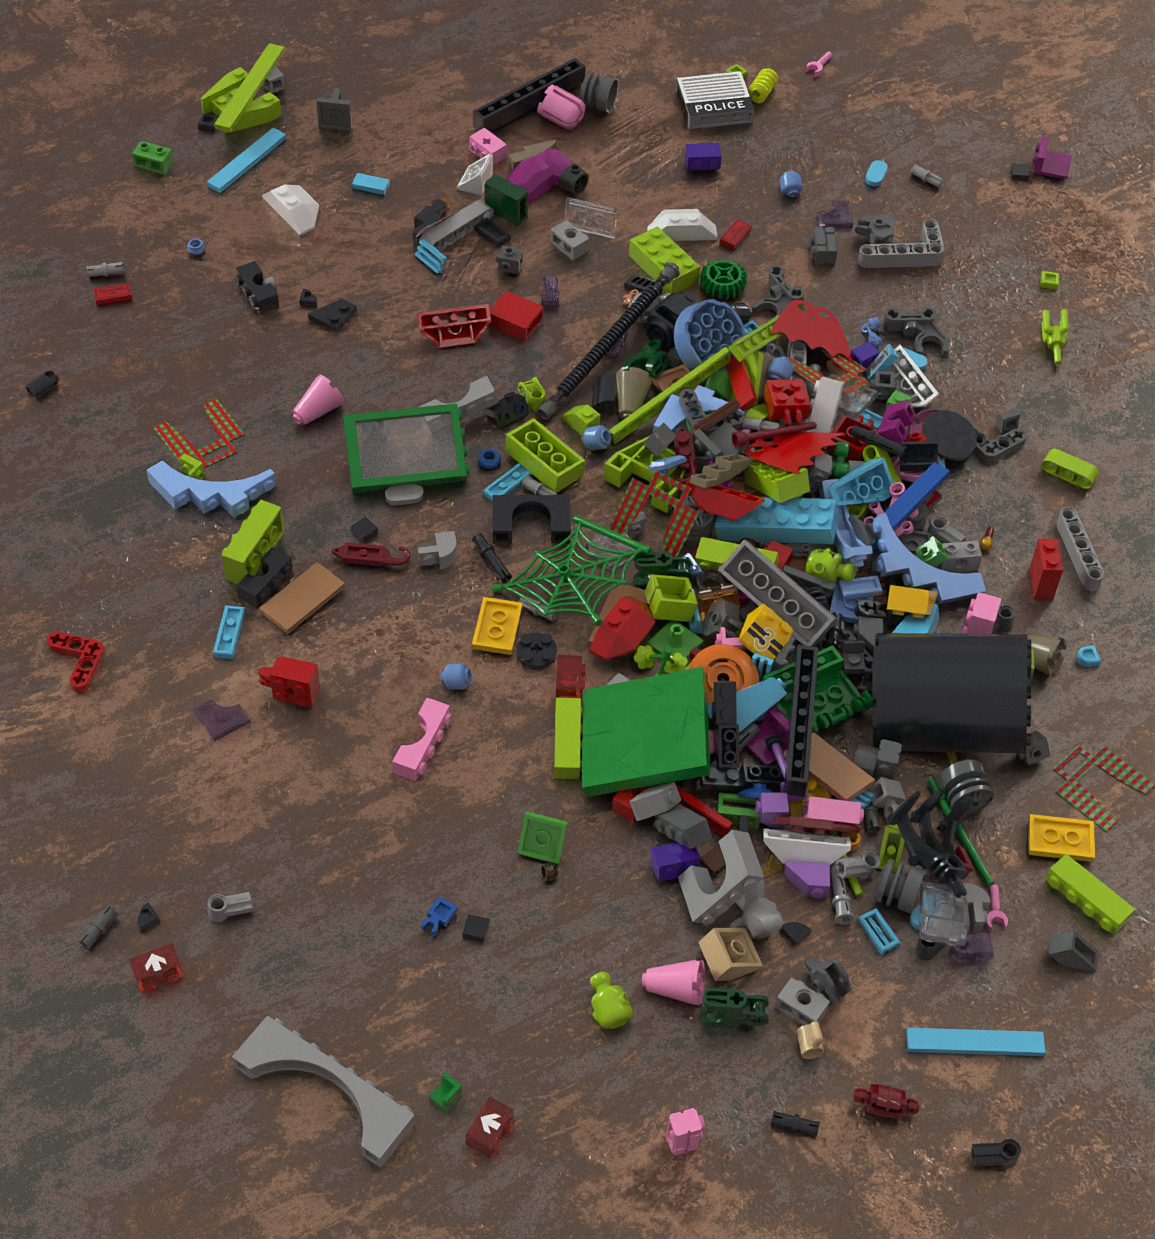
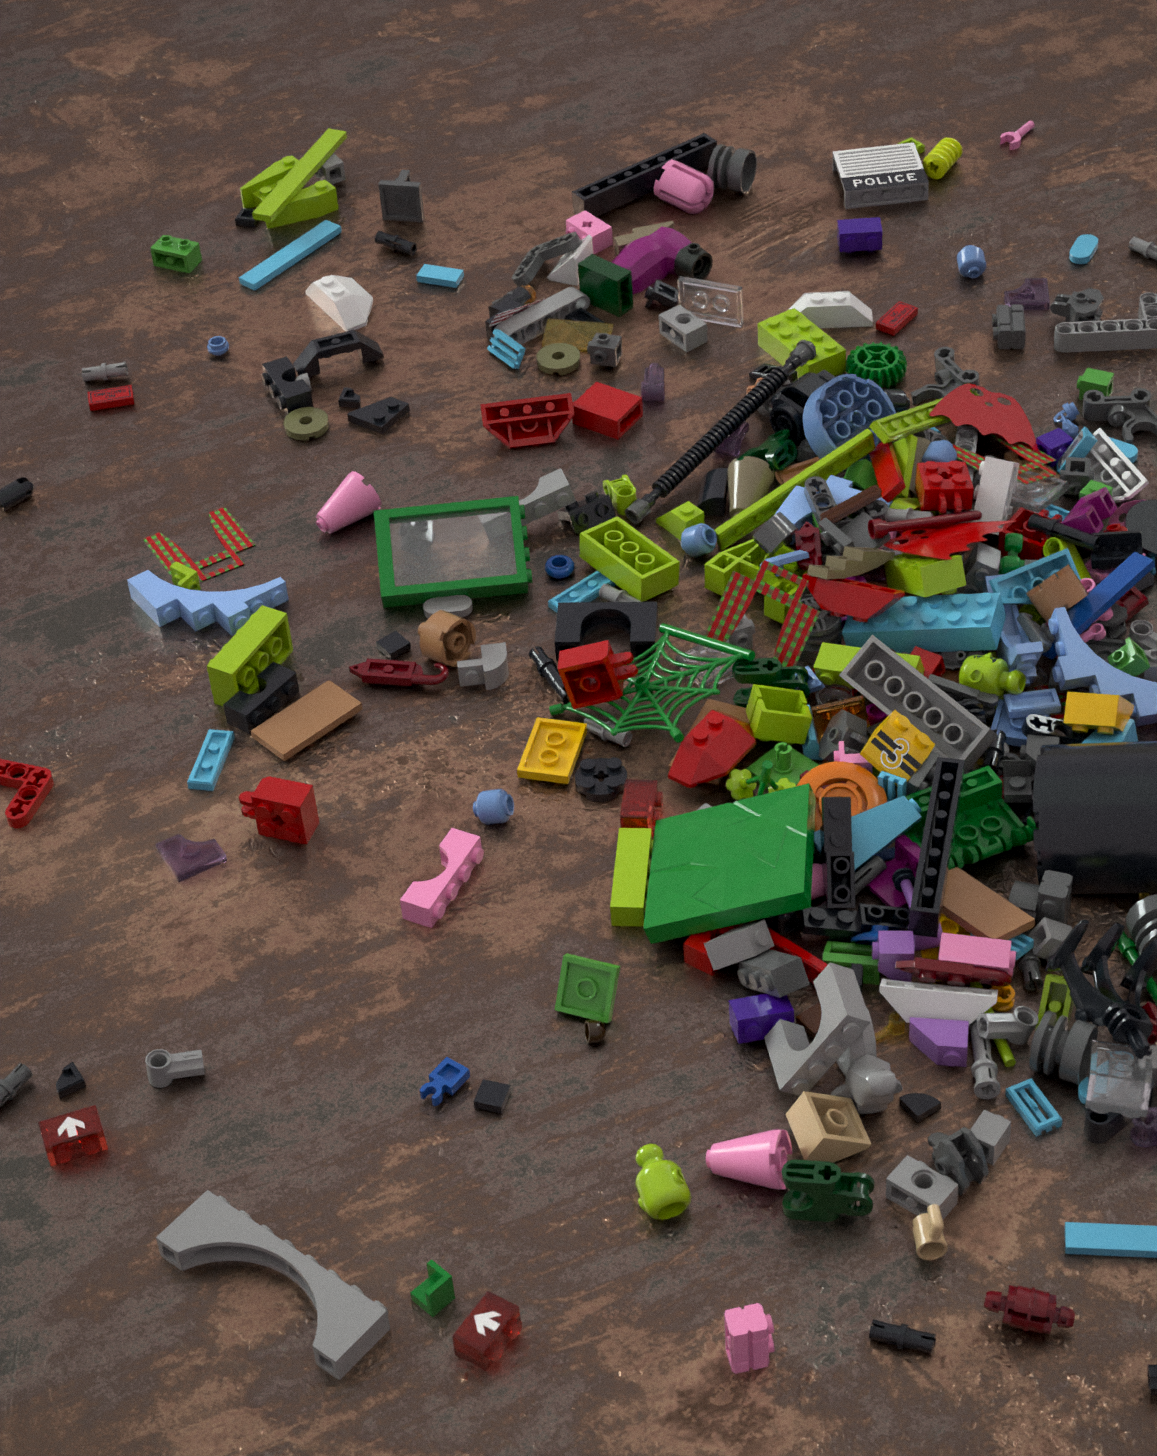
camera: 10 degrees right, 10 degrees down
none -> olive tile [284,407,329,441]
none -> black slope [293,330,384,378]
none -> black pin [375,231,417,256]
none -> medium nougat brick [418,610,476,667]
none -> dark grey beam [512,232,582,287]
none -> olive tile [536,343,581,375]
none -> clear yellow piece [541,319,614,352]
none -> red hinge [558,640,639,709]
none -> black bracket [644,279,680,308]
none -> light grey brick [970,1110,1011,1165]
none -> medium nougat brick [1026,564,1088,623]
none -> bright green brick [1077,368,1114,400]

